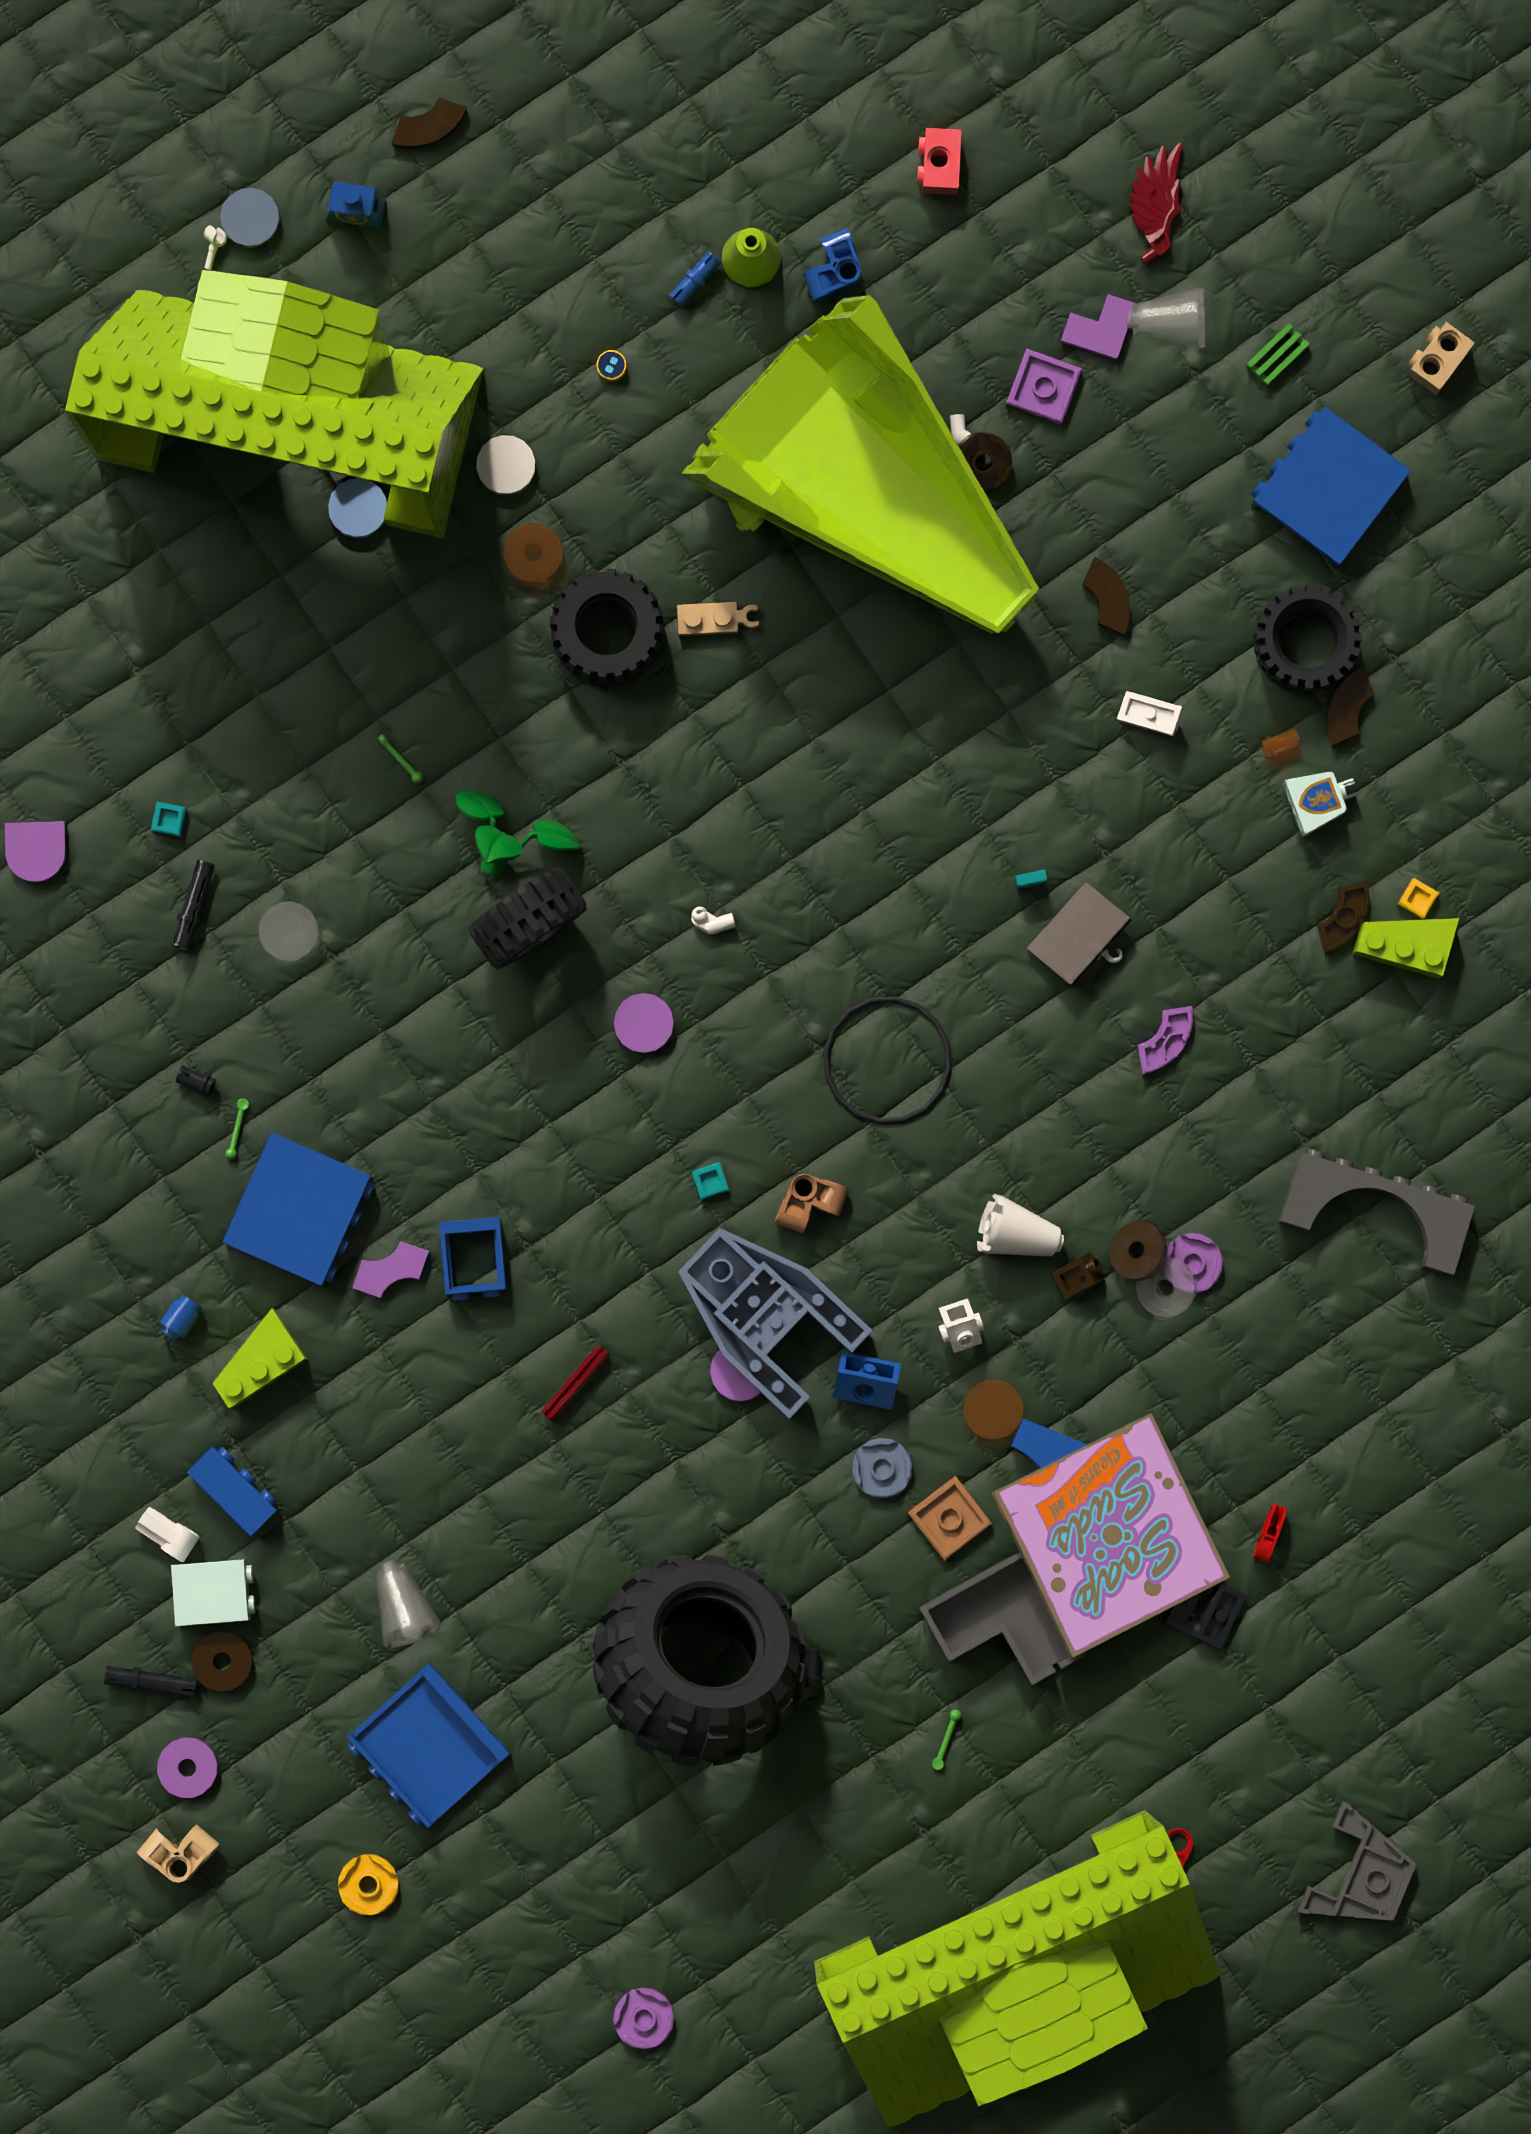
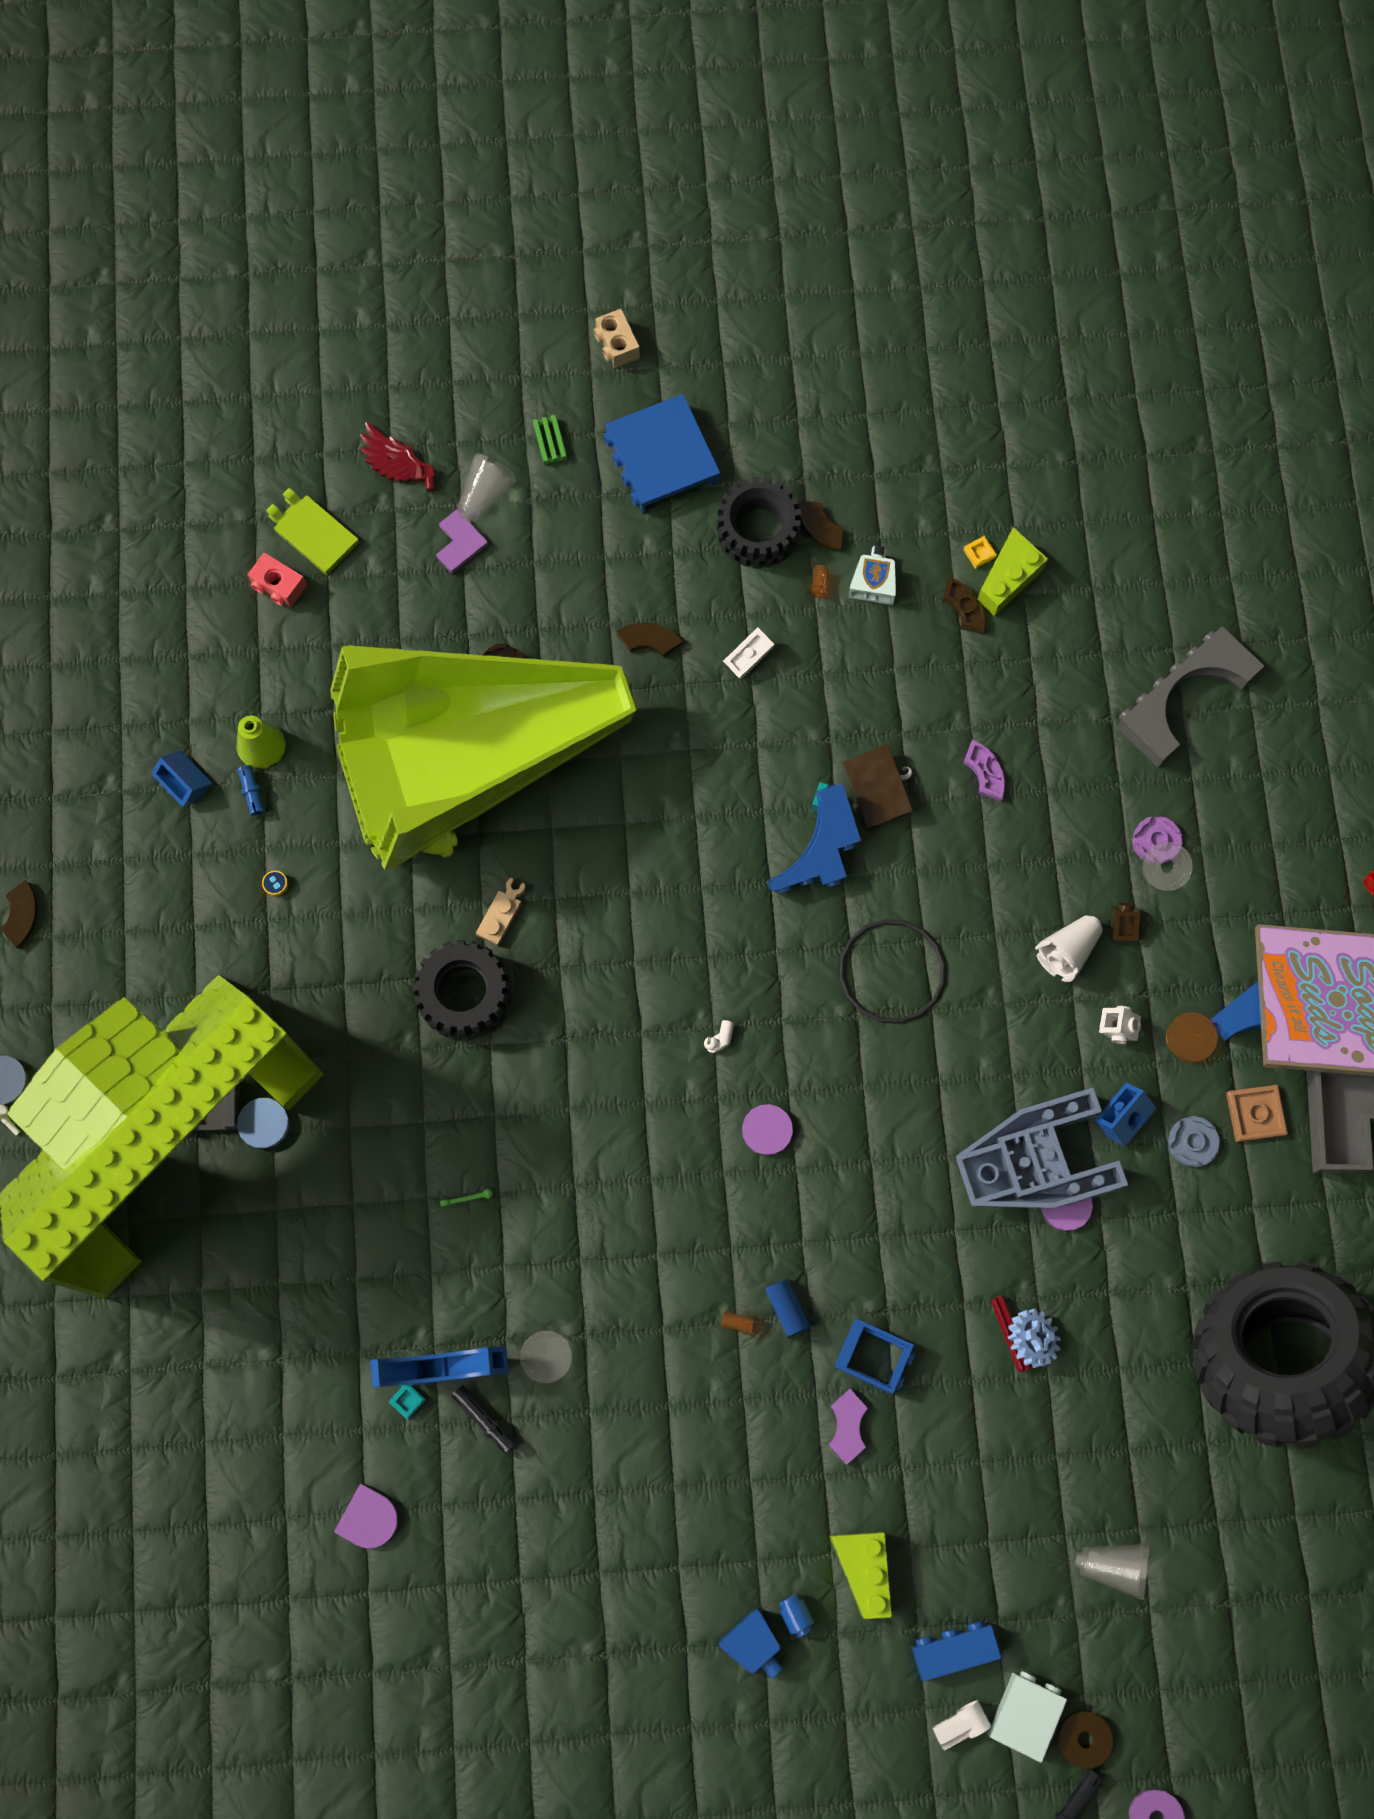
camera: 60 degrees left, 10 degrees down
black pin [175,1065,216,1096] -> none
blue panel [223,1132,375,1287] -> none
bright green hinge [225,1098,249,1160] -> none
blue torso [326,182,386,229] -> none
yellow tile [338,1854,399,1915] -> none
blue panel [347,1663,511,1828] -> none
green plant [454,789,581,876] -> none
black tyre [469,867,587,970] -> none
white tile [476,435,535,495] -> none
clear orange tile [504,523,563,583] -> none
teal tile [692,1162,729,1200] -> none
medium nougat piece [774,1174,849,1234] -> none
blue piece [803,228,862,303] -> none
medium lavender tile [1006,348,1082,425] -> none
dark brown tile [1109,1221,1168,1282] -> none
none -> blue brick [151,750,213,807]
none -> lime tile [266,488,359,576]
none -> blue arch [370,1346,509,1388]
none -> blue torso [718,1608,783,1679]
none -> clear orange pin [721,1311,755,1335]
none -> blue brick [765,1279,811,1338]
none -> blue arch [767,784,861,893]
none -> light blue gear [1008,1309,1061,1368]

